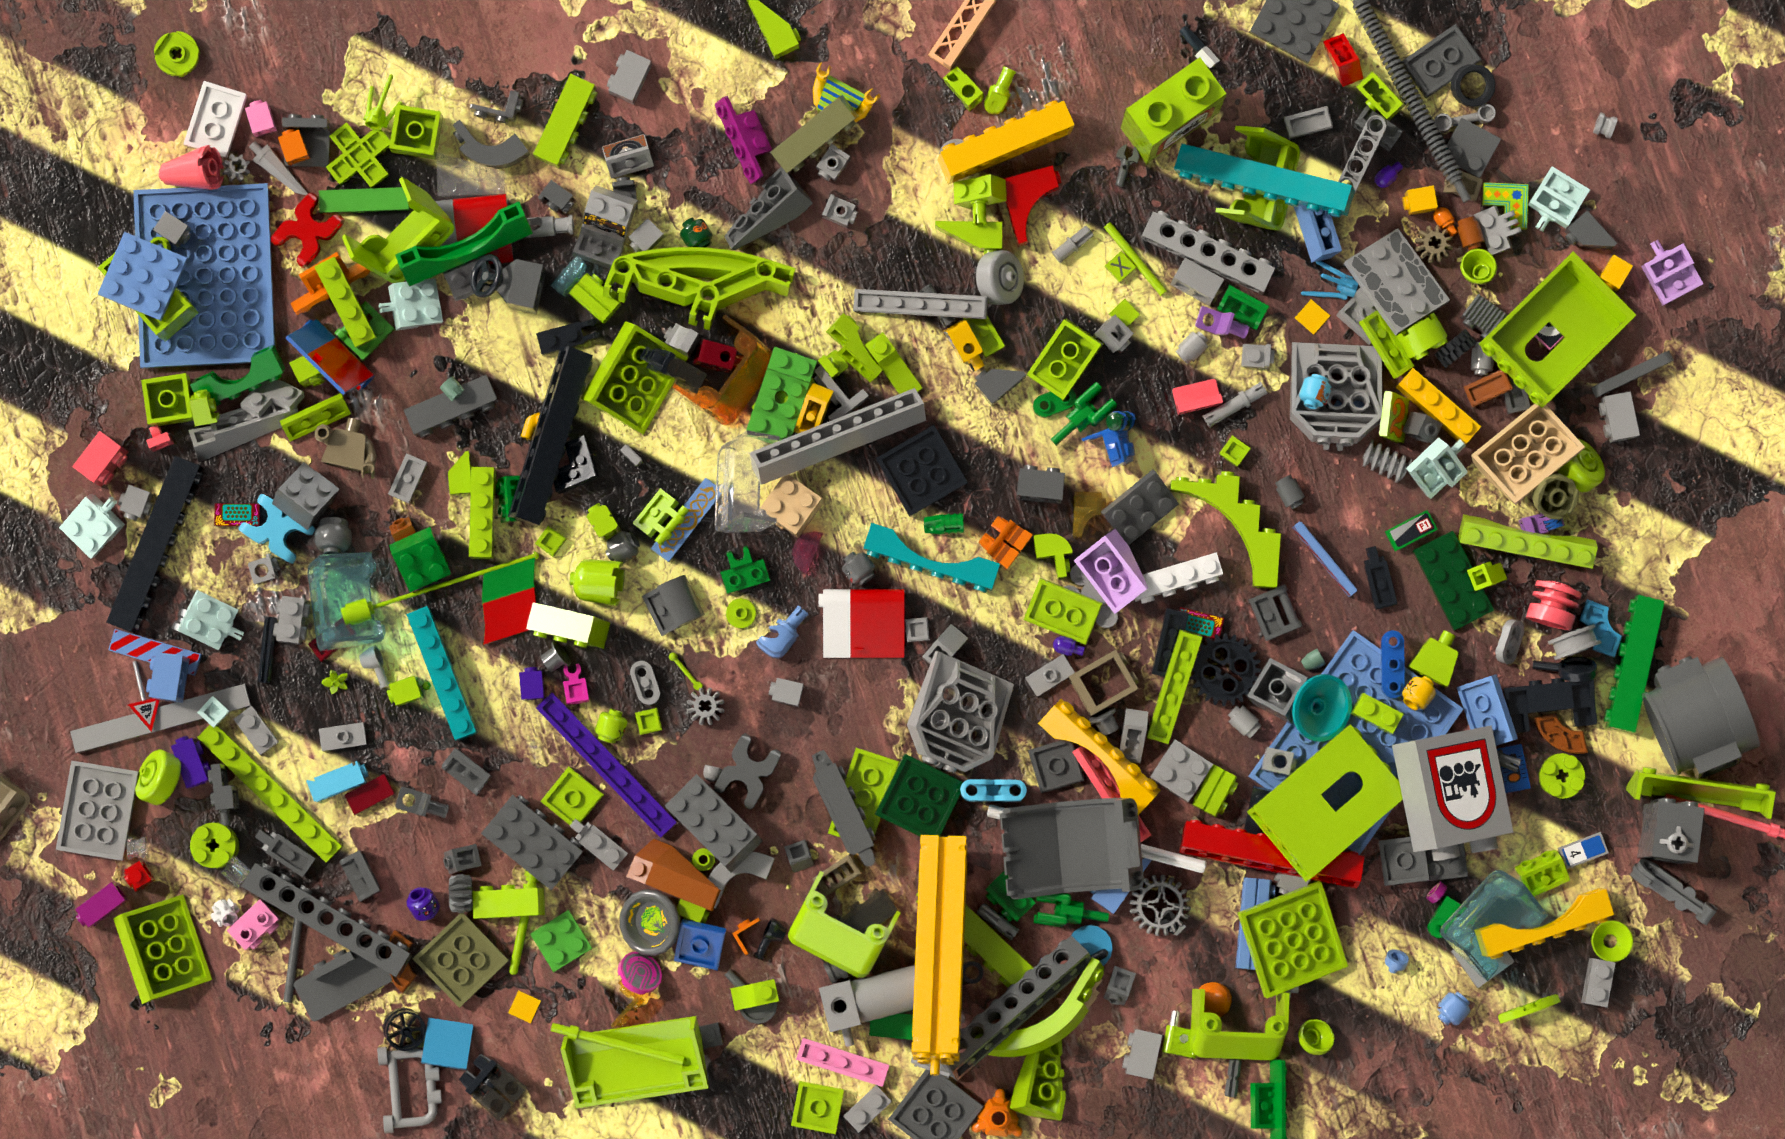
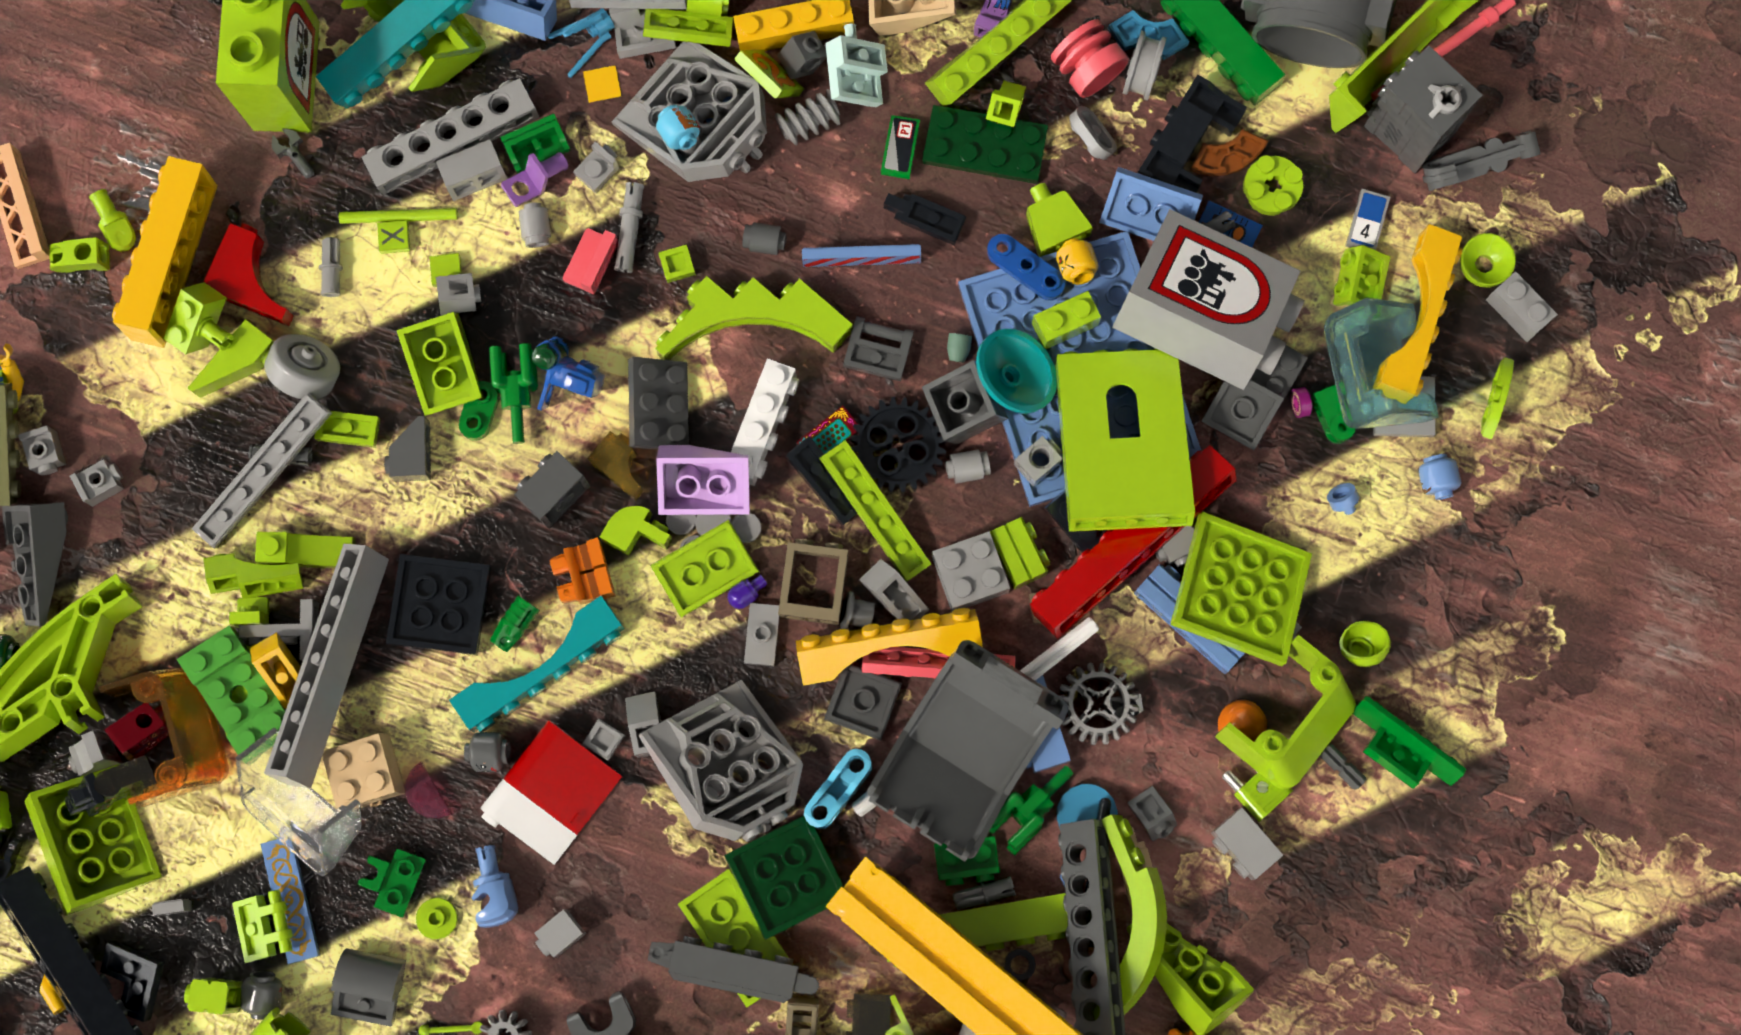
camera: 50 degrees left, 5 degrees down
yellow torso [943,320,984,372] -> none
black piece [1533,657,1597,682] -> none

